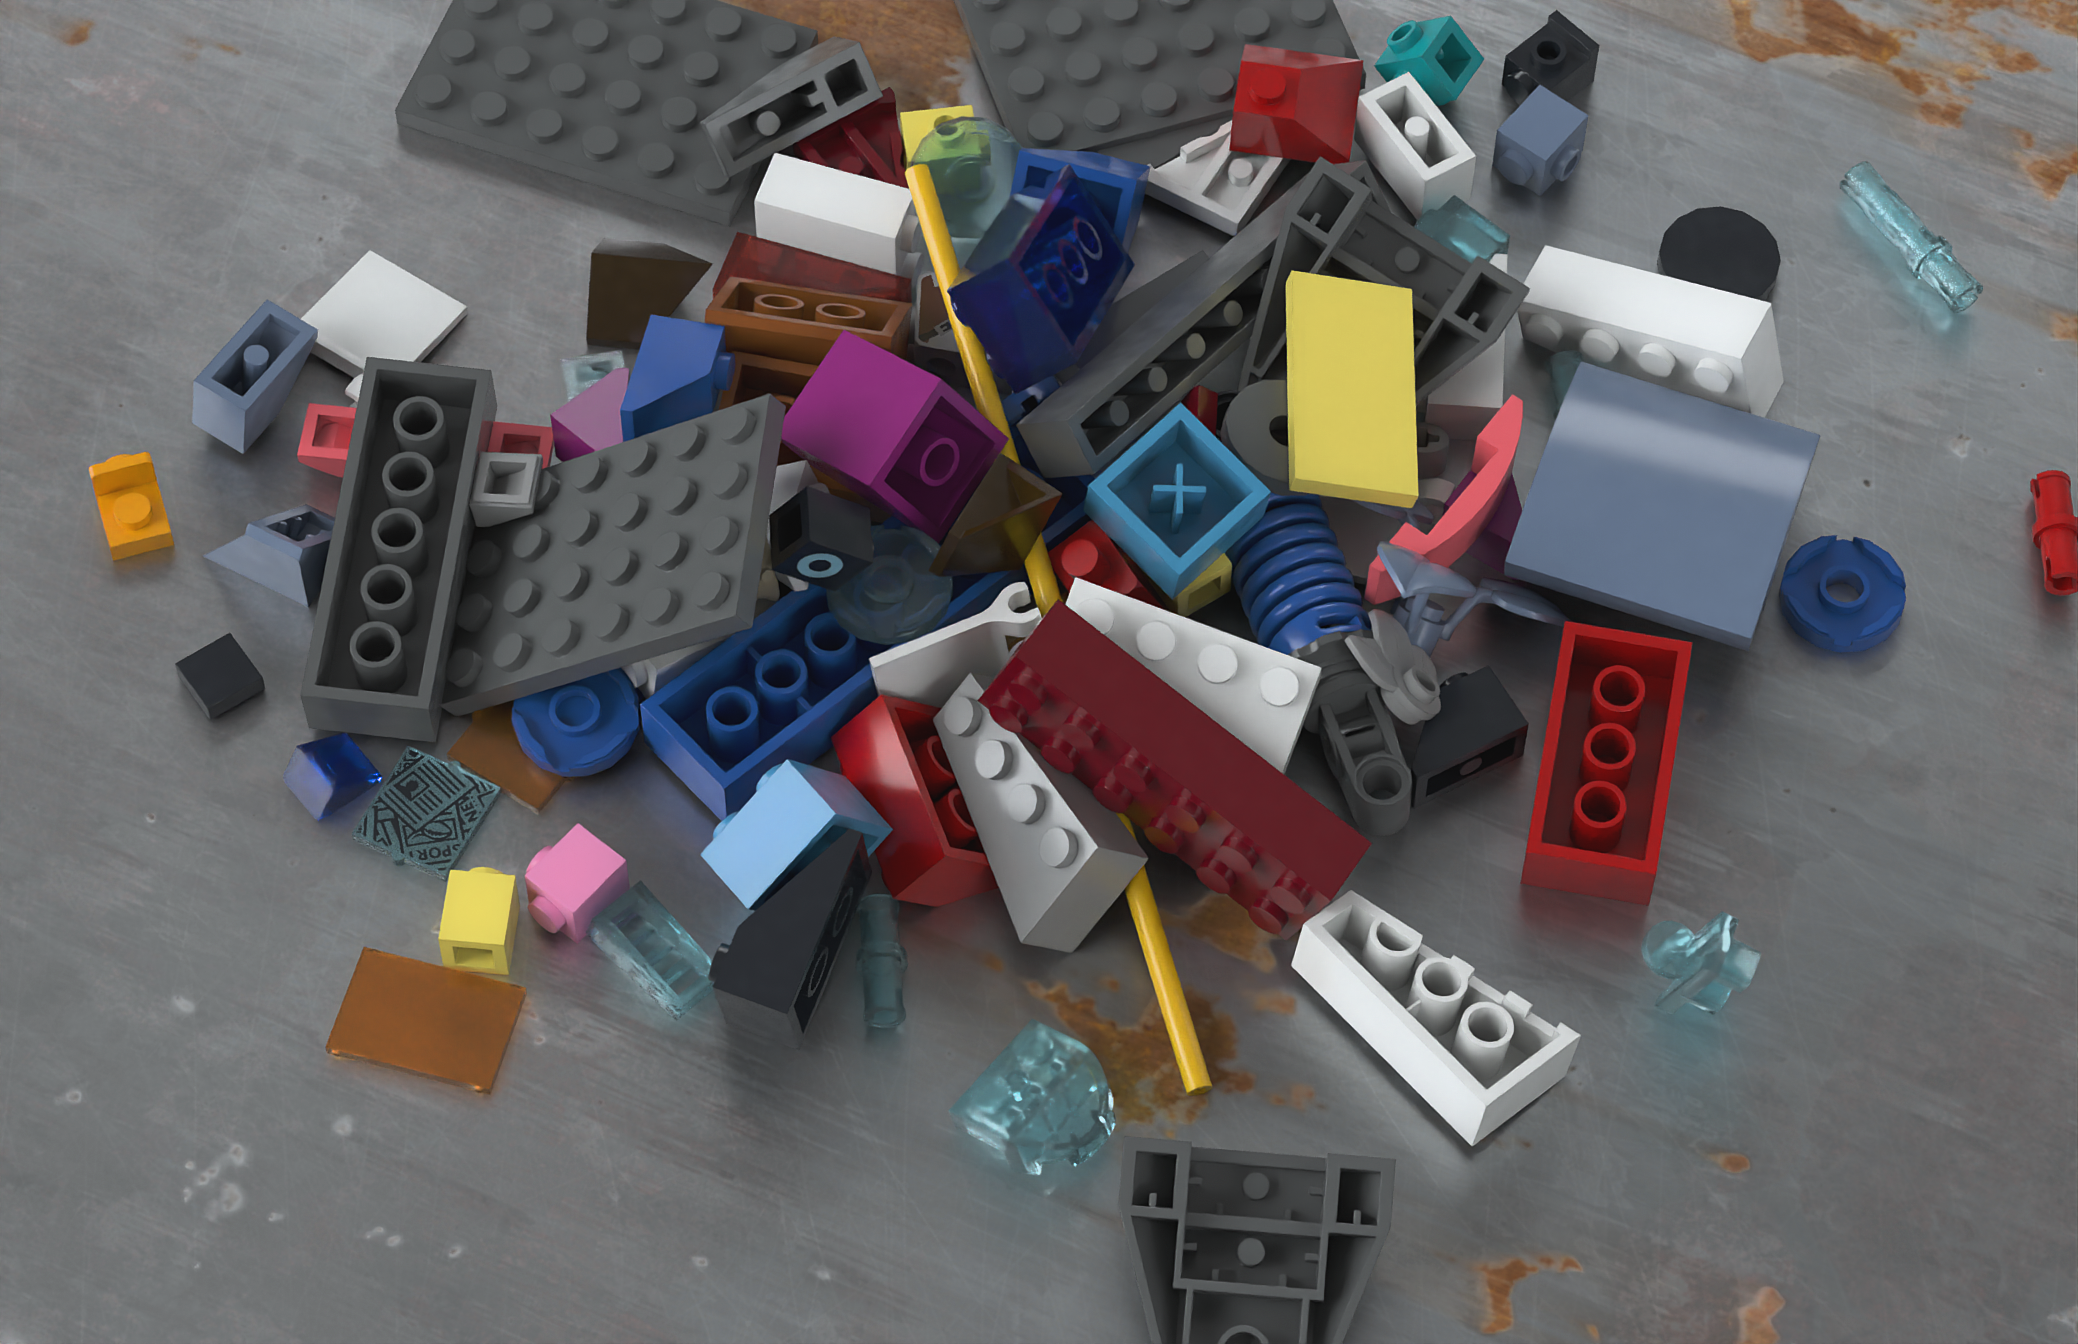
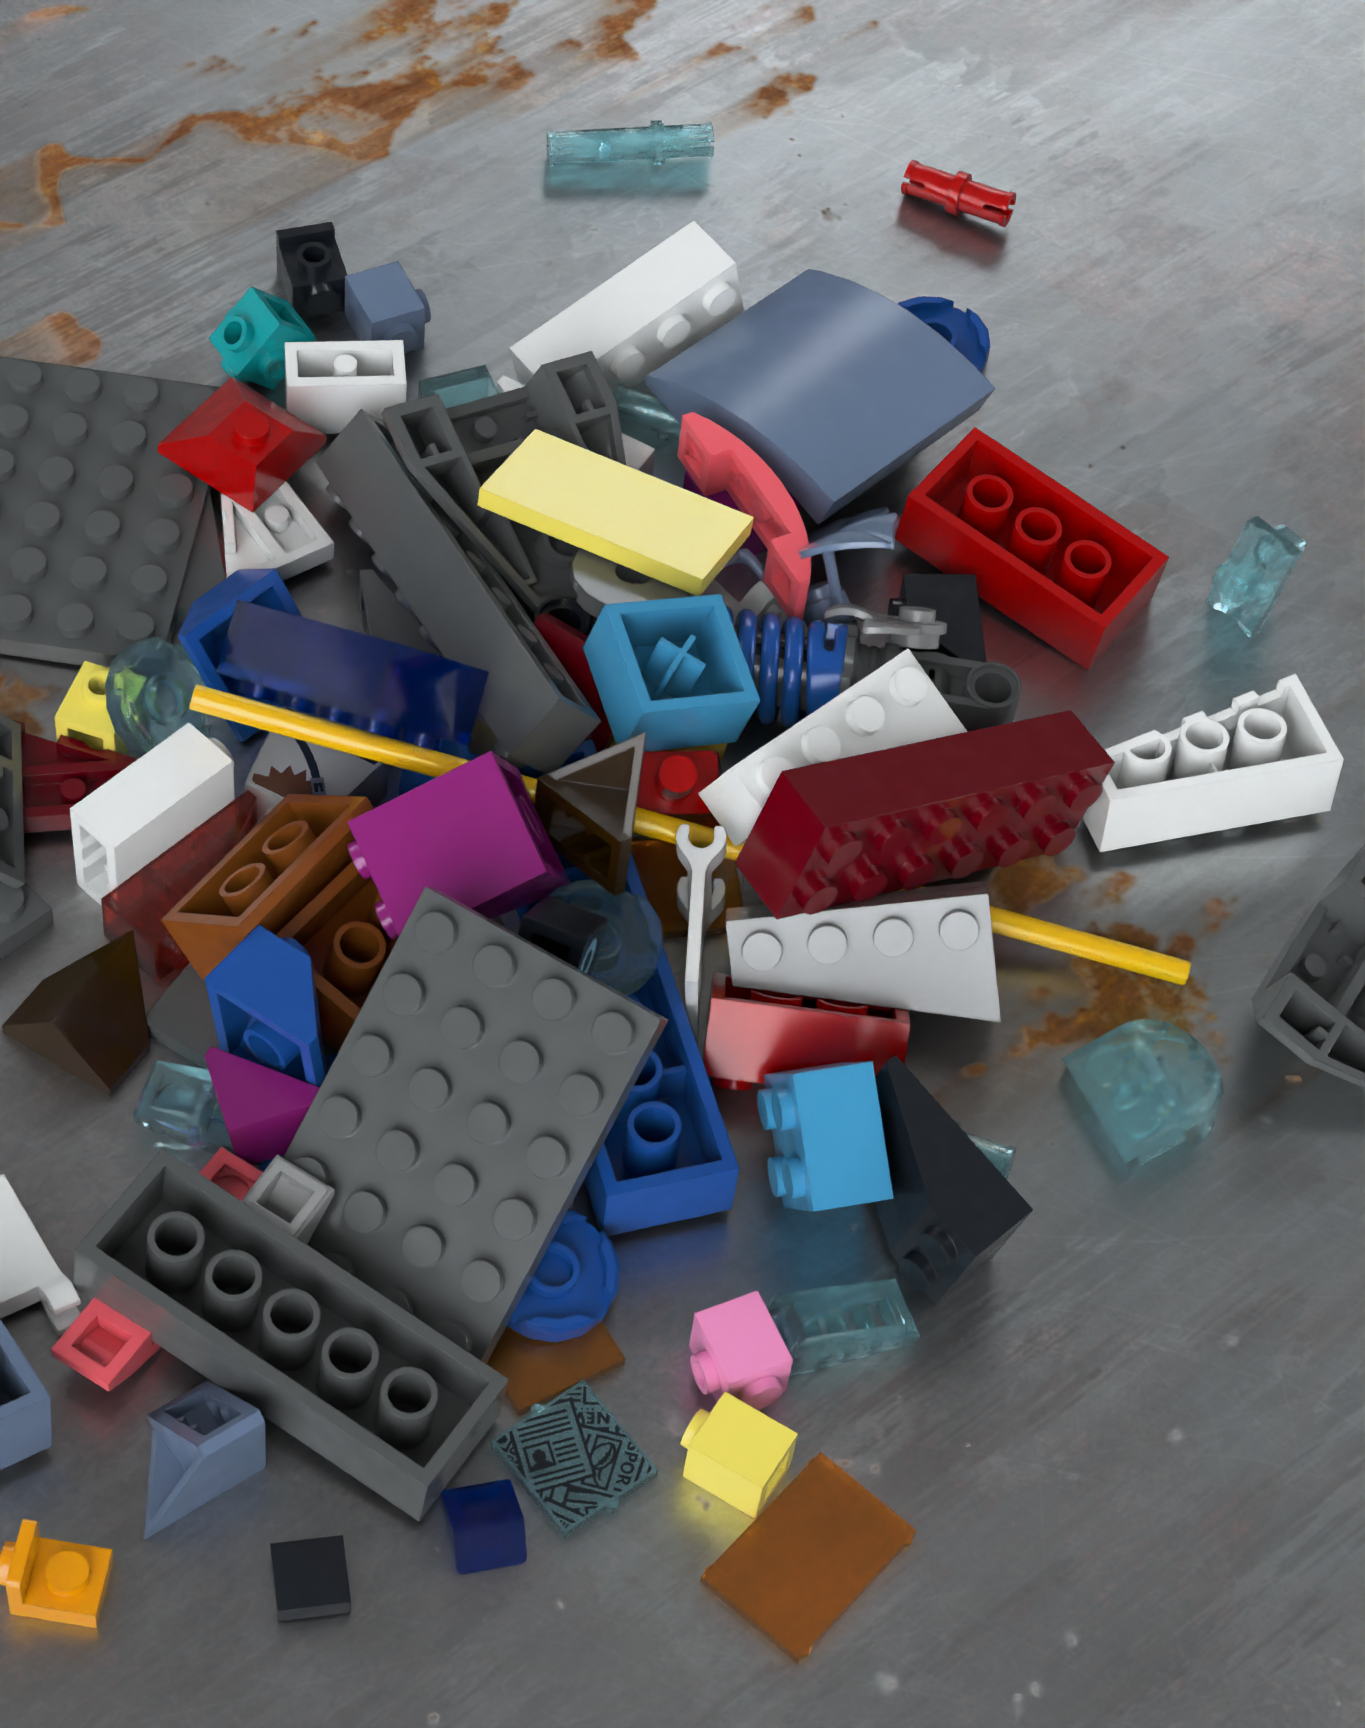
camera: 70 degrees left, 5 degrees down
black tile [1657,206,1781,301] -> none

